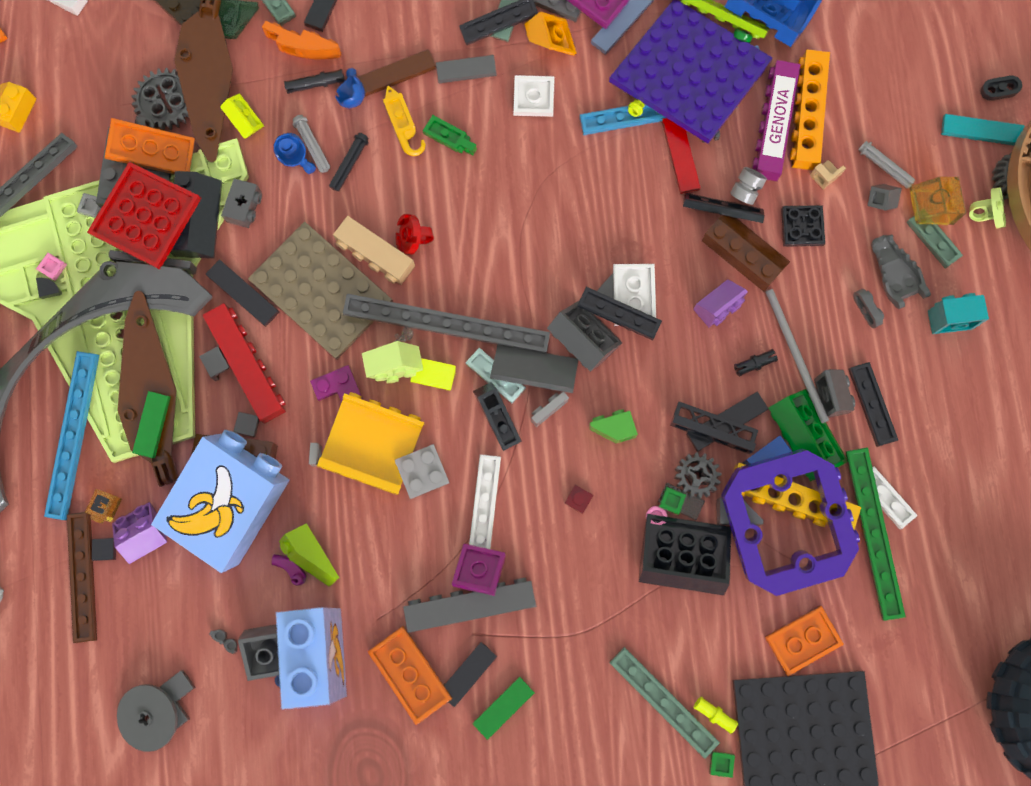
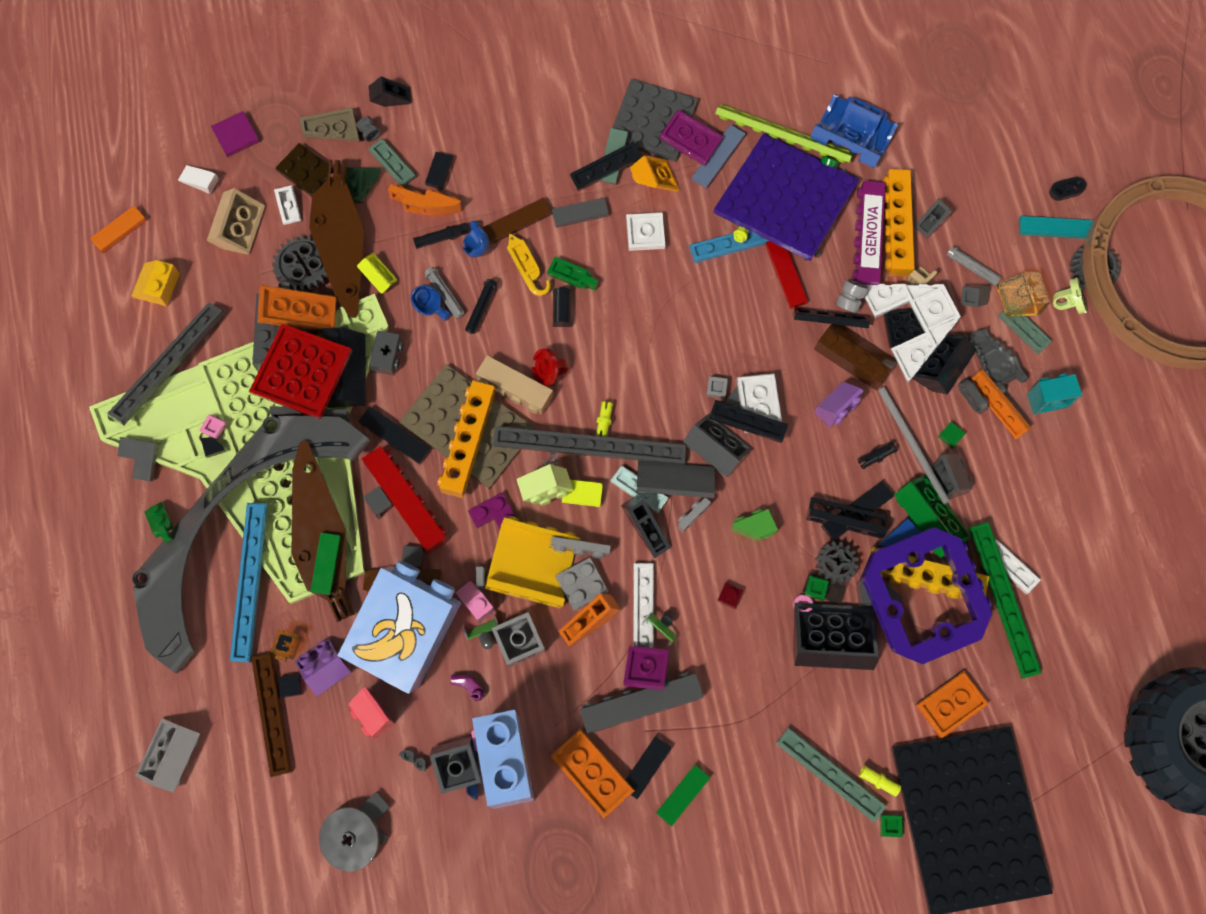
camera: 10 degrees left, 5 degrees down
light grey tile [77,193,101,218] -> none
lime slope [279,523,339,587] -> none
black tile [848,362,898,447] -> none
none -> tan slope [207,188,265,254]
none -> white slope [274,185,301,225]
none -> coral slope [349,687,395,738]
none -> light orange brick [437,380,496,499]
none -> bright pink slope [455,581,495,624]
none -> piece [462,612,499,649]
none -> light grey brick [491,612,545,668]
none -> light grey plate [549,537,611,559]
none -> black brick [553,287,571,327]
none -> orange slope [559,593,621,647]
none -> neon yellow pin [596,401,613,437]
none -> piece [642,610,676,648]
none -> light grey plate [706,376,728,399]
none -> white wing [864,284,961,383]
none -> black slope [912,334,976,395]
none -> dark grey slope [915,198,953,238]
none -> green tile [938,422,966,449]
none -> orange tile [969,369,1031,440]

